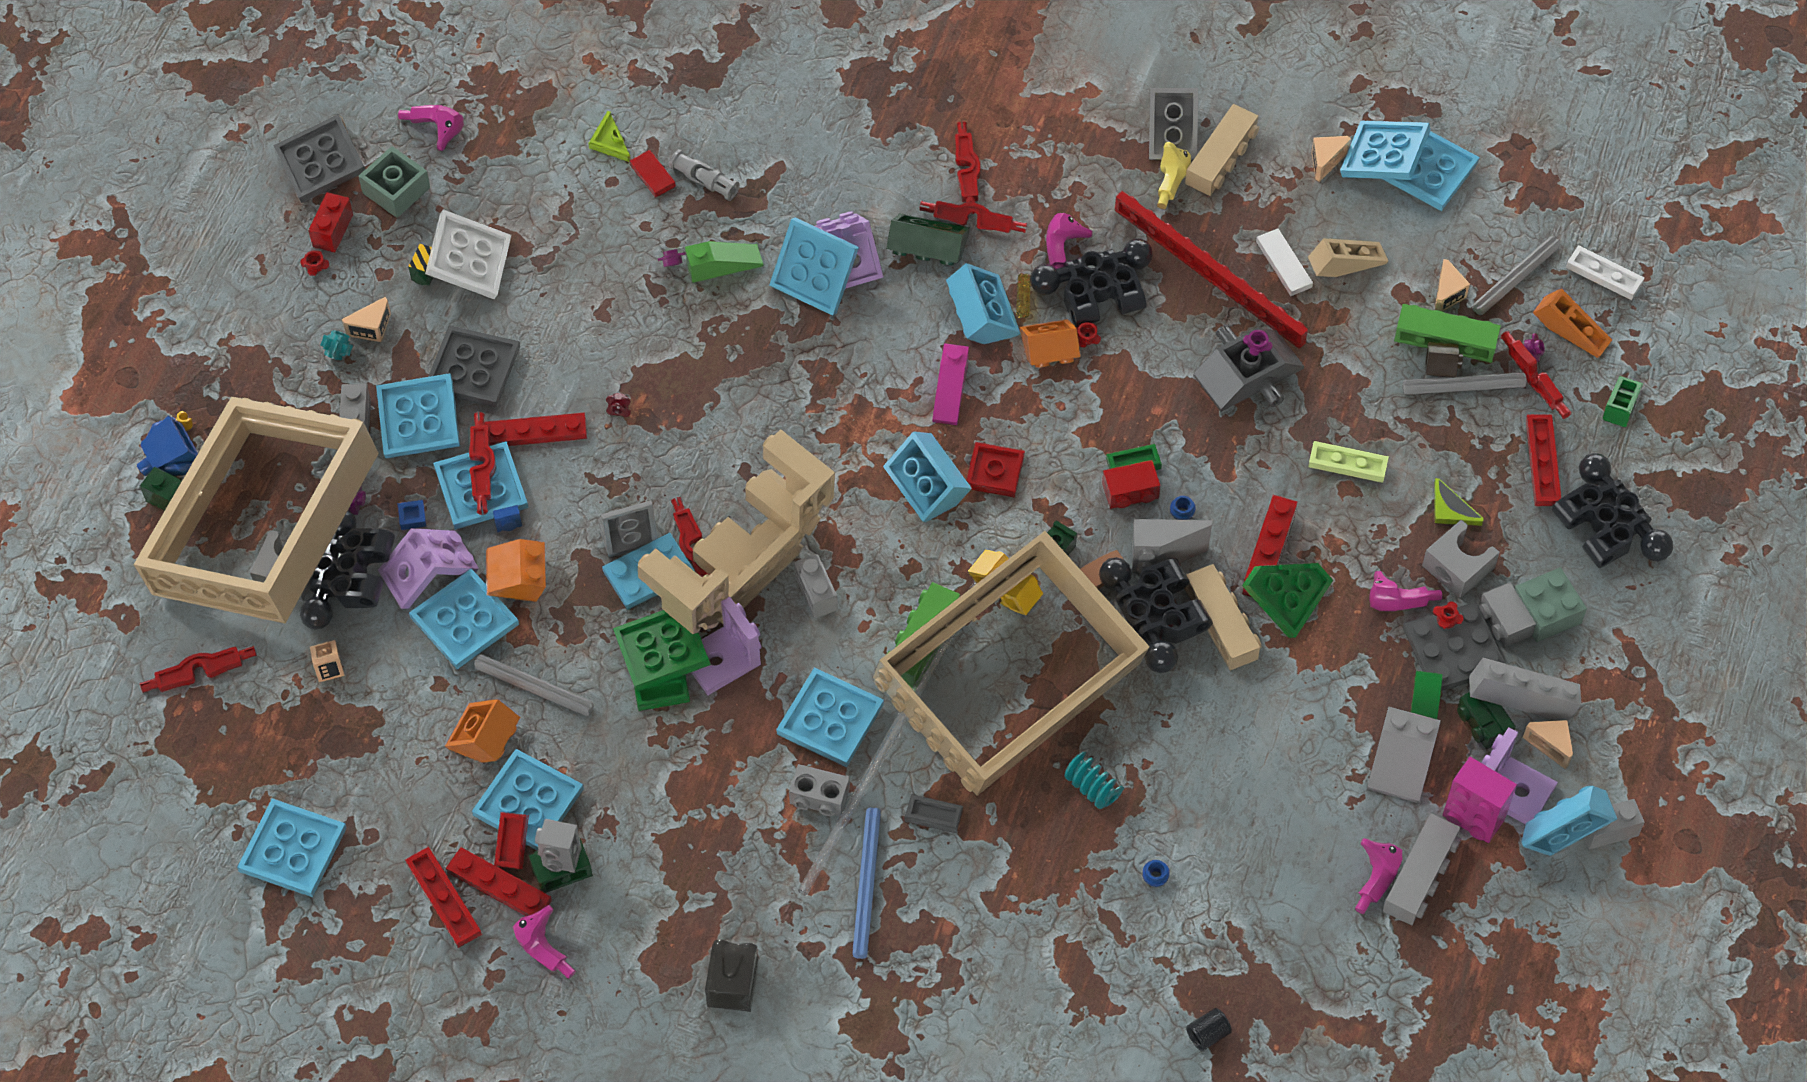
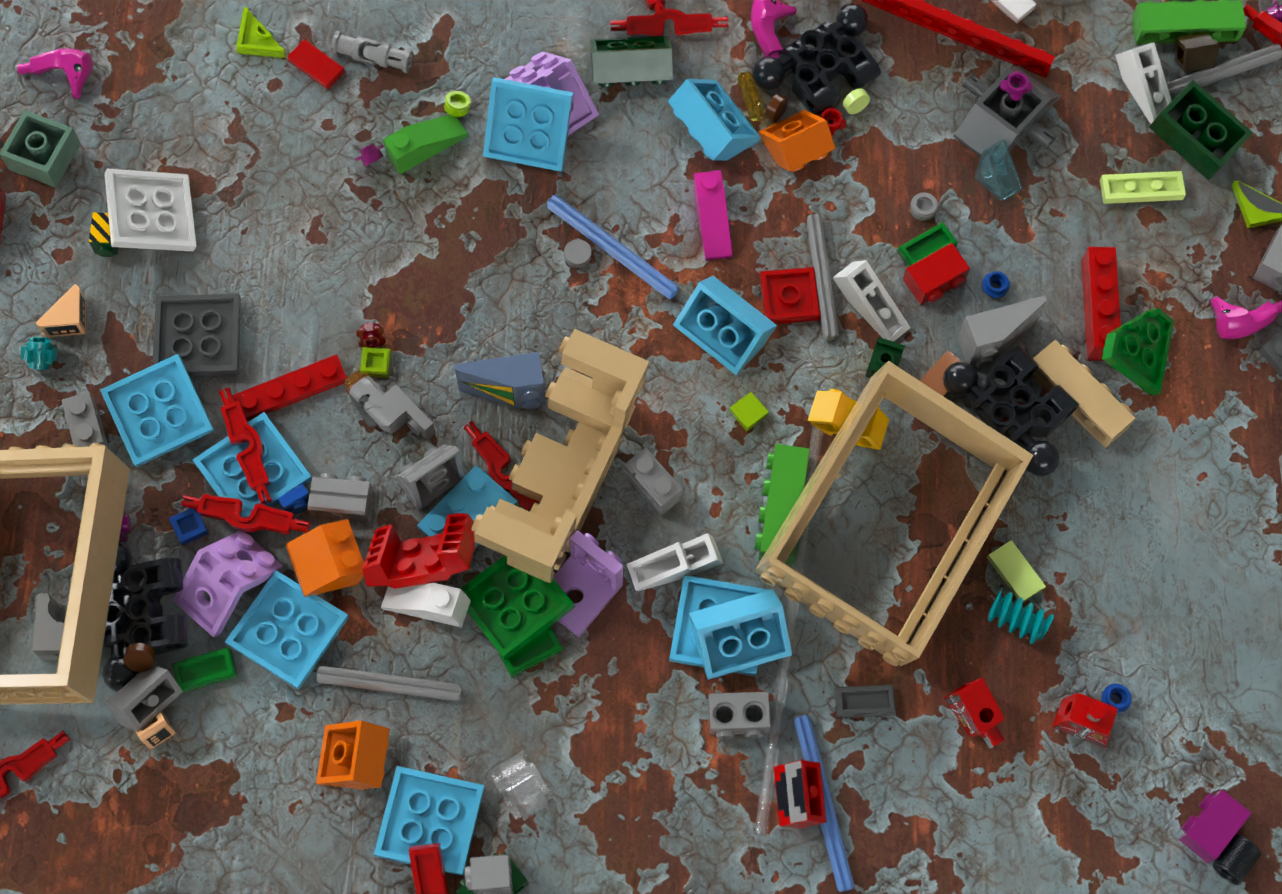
camera: 20 degrees left, 10 degrees up
none -> light grey brick [106,665,183,732]
none -> reddish brown tile [123,643,155,672]
none -> green tile [171,647,237,693]
none -> red piece [181,494,311,535]
none -> light grey brick [308,473,372,522]
none -> light grey plate [344,370,435,440]
none -> lime tile [360,347,391,378]
none -> red plate [362,513,476,589]
none -> white slope [381,583,471,628]
none -> lime tile [444,91,471,117]
none -> sand blue slope [454,352,546,409]
none -> clear brick [490,750,555,821]
none -> medium blue axle [547,195,679,299]
none -> light grey tile [564,239,591,268]
none -> white slope [626,533,723,591]
none -> medium azure slope [689,589,792,680]
none -> lime tile [729,392,769,431]
none -> reddish brown tile [765,94,788,122]
none -> brick [774,760,827,829]
none -> light grey axle [807,214,839,341]
none -> white slope [833,260,911,342]
none -> yellowish green tile [843,89,870,114]
none -> light grey tile [910,193,938,221]
none -> red torso [943,677,1005,749]
none -> clear light blue slope [974,140,1023,201]
none -> yellowish green tile [987,540,1046,603]
none -> red torso [1052,693,1118,748]
none -> white slope [1115,42,1172,124]
none -> dark green brick [1149,80,1253,180]
none -> magenta brick [1179,790,1251,863]

